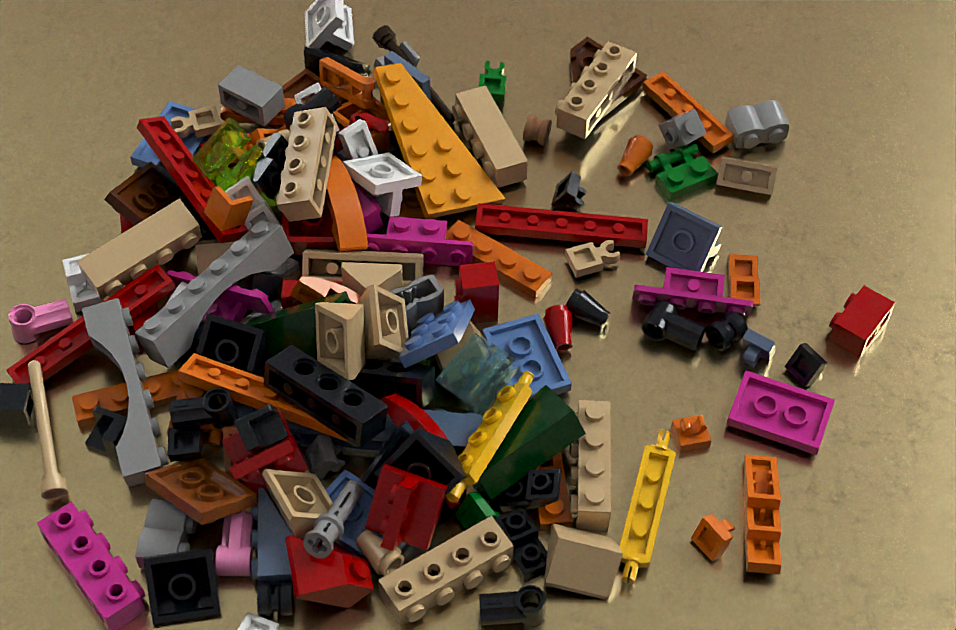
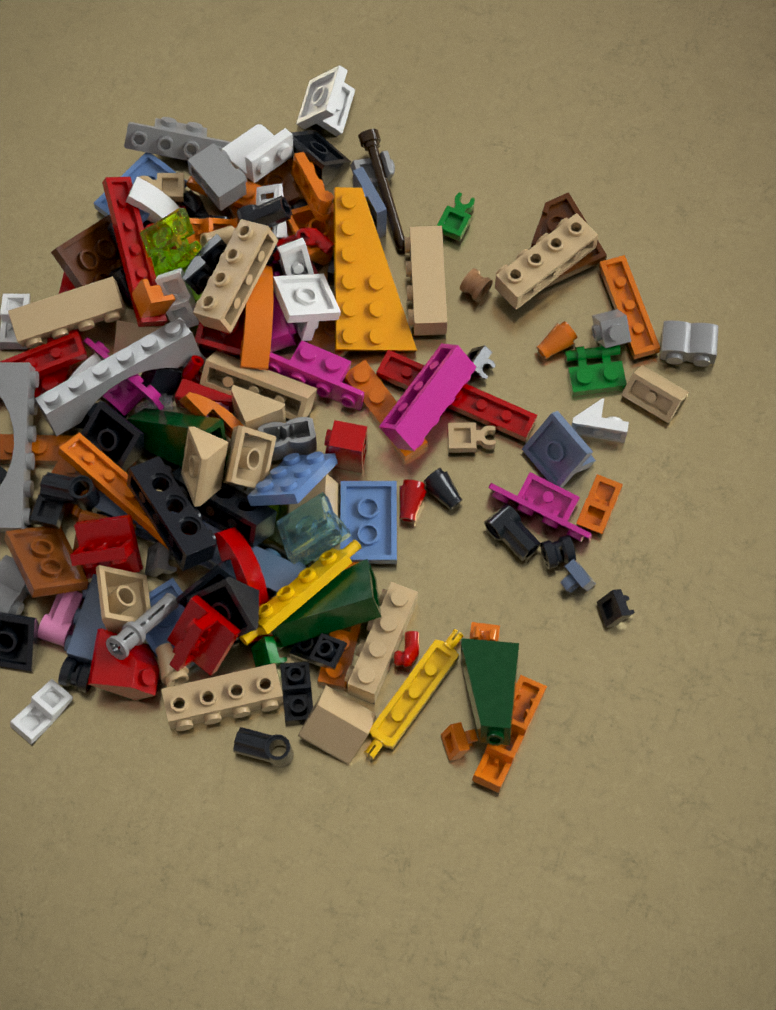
camera: 20 degrees right, 15 degrees up
black panel [234,404,289,454] -> none
dark pink plate [726,370,835,455] -> none
red brick [829,285,895,358] -> none
none -> light grey bracket [124,117,231,160]
none -> white slope [126,177,181,231]
none -> red arm [182,355,204,384]
none -> white bracket [222,124,294,183]
none -> dark pink brick [379,343,477,451]
none -> red arm [394,631,419,668]
none -> dark green slope [461,638,519,746]
none -> white slope [571,398,629,443]

